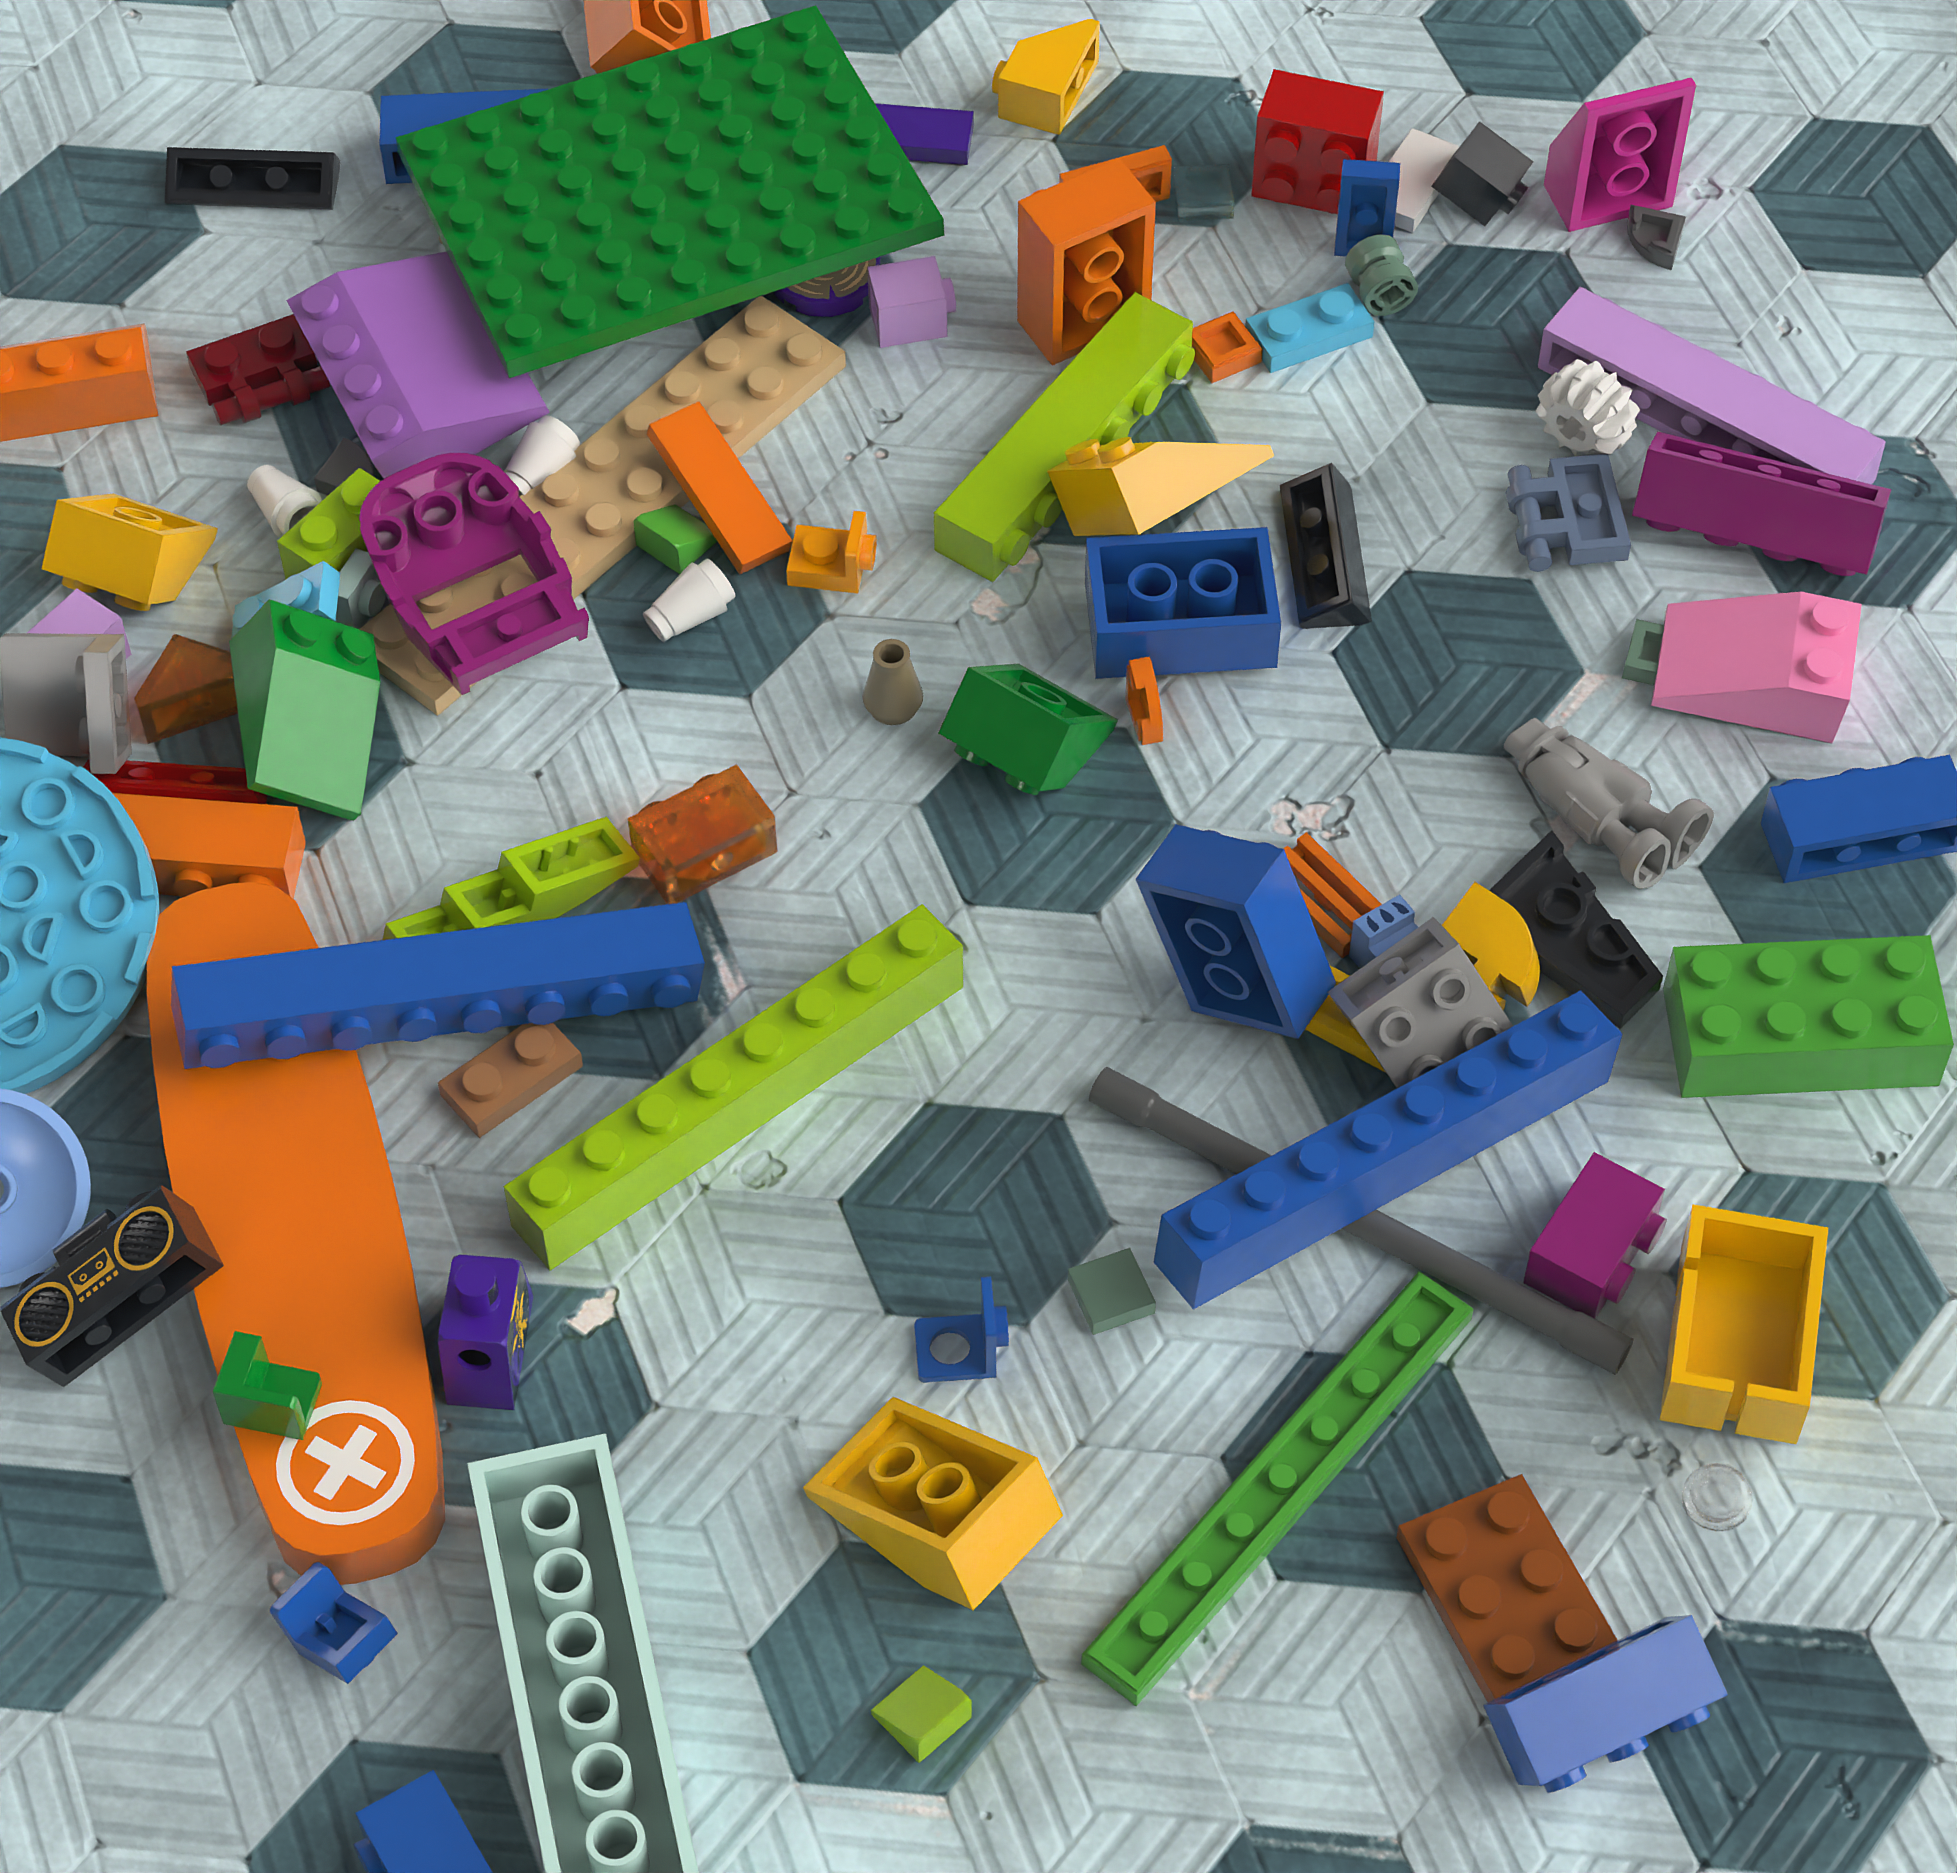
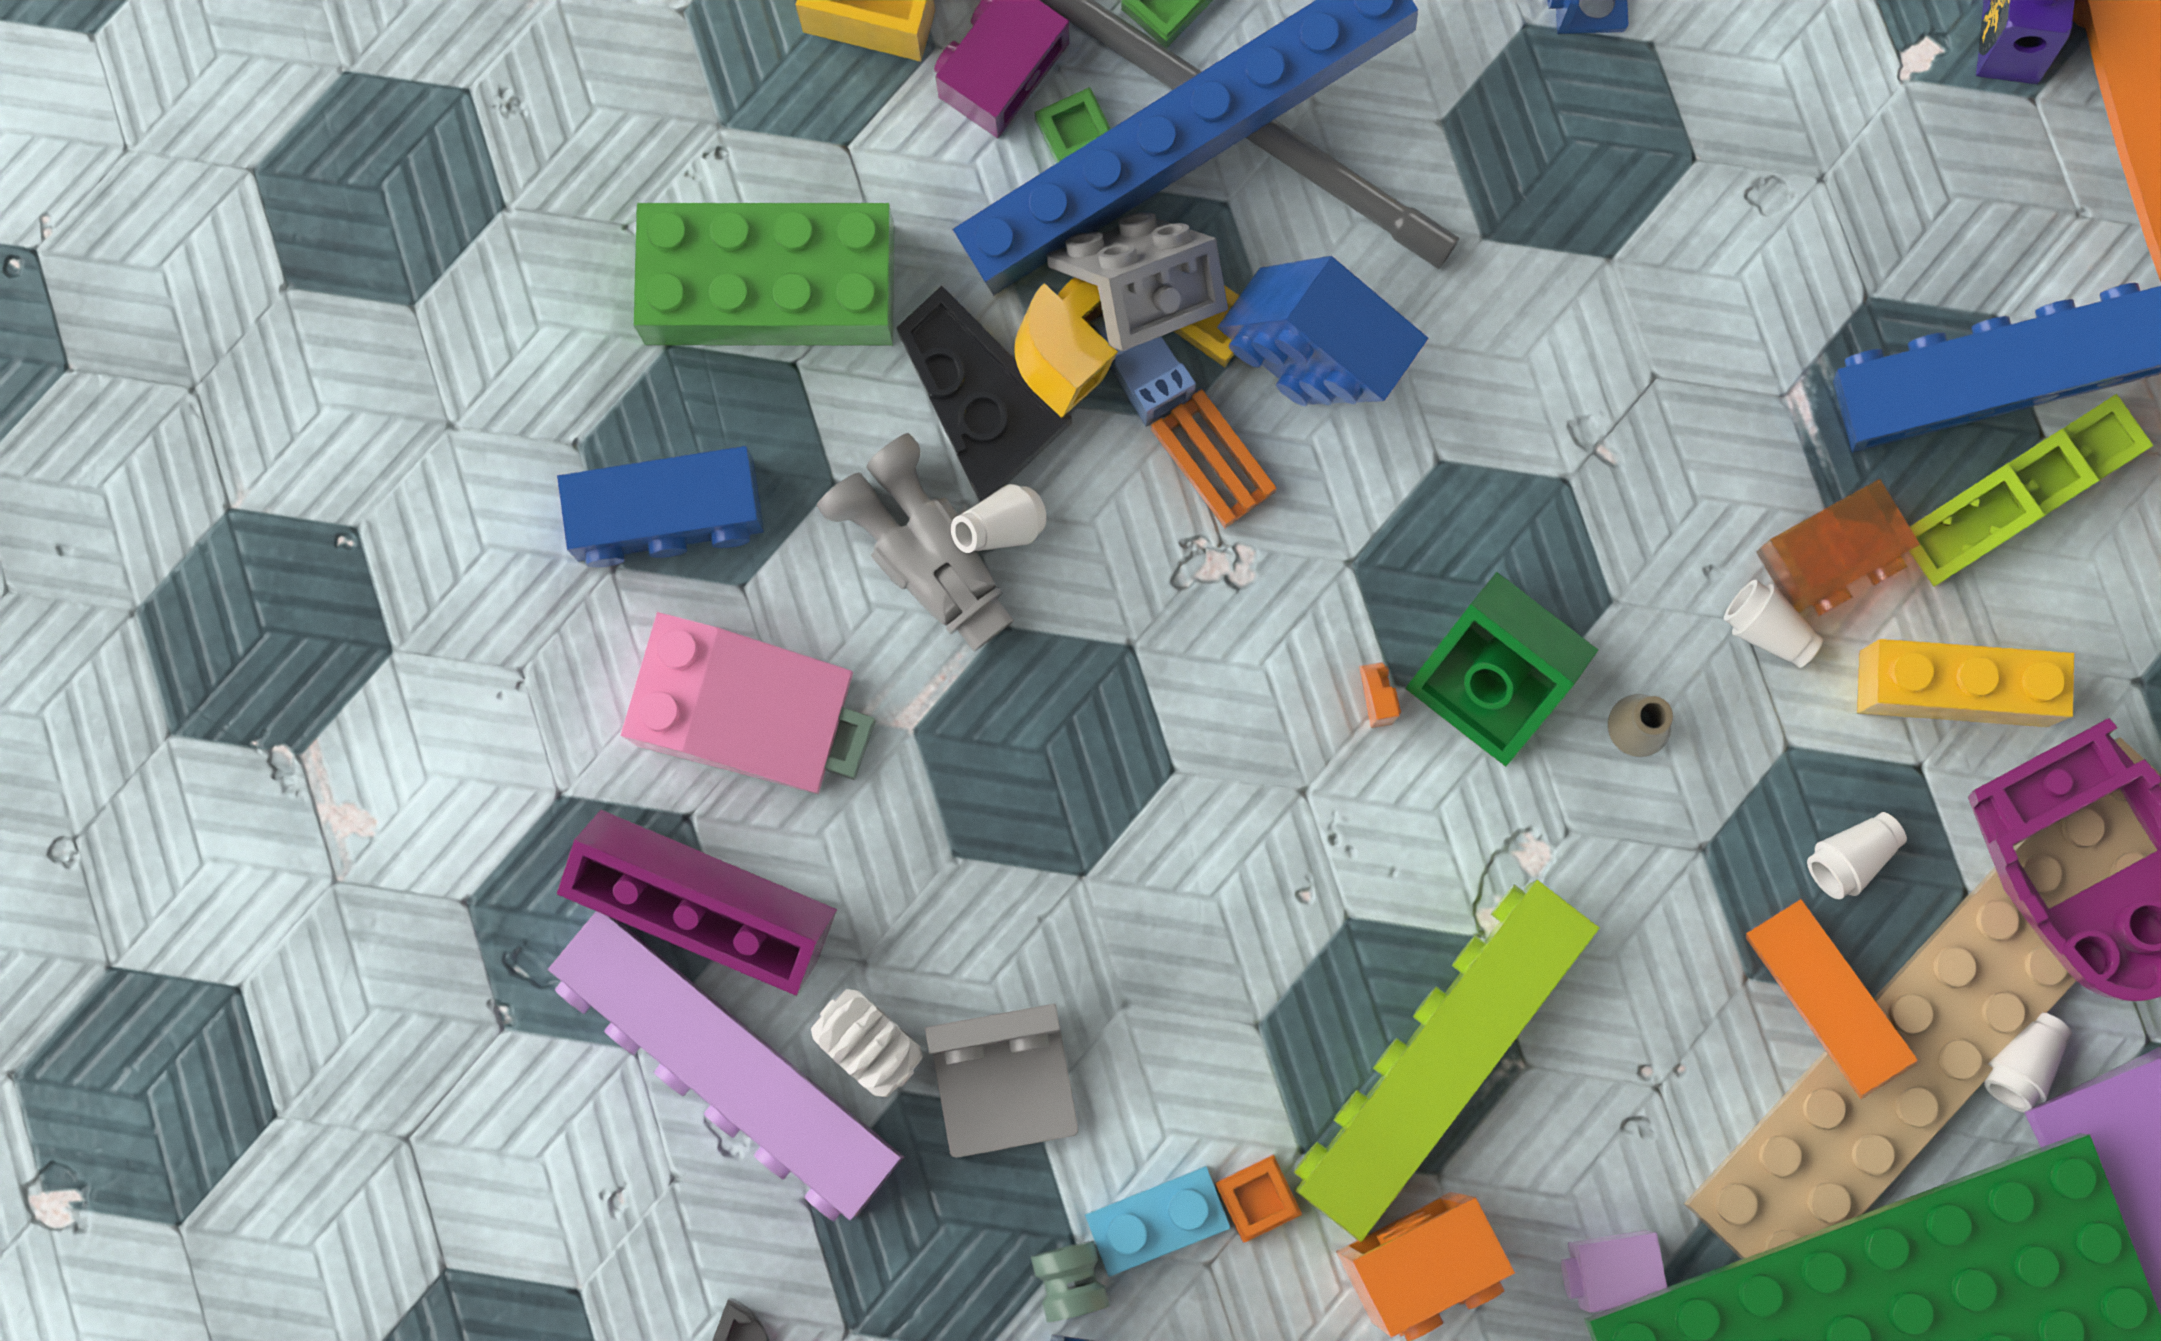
camera: 175 degrees left, 25 degrees up
medium nougat plate [438,1023,583,1138] -> none
lime brick [503,904,963,1271] -> none
bright green slope [633,504,717,574] -> none
light orange bracket [786,511,877,594] -> none
yellow slope [1047,437,1274,536] -> none
sand green tile [1068,1248,1156,1335] -> none
blue brick [1085,527,1281,679] -> none
black slope [1279,463,1372,629] -> none
sand blue plate [1506,454,1631,572] -> none
none -> light grey bracket [925,1004,1078,1158]
none -> white cone [951,484,1046,553]
none -> bright green tile [1034,87,1111,163]
none -> white cone [1724,579,1823,668]
none -> yellow brick [1857,639,2074,727]

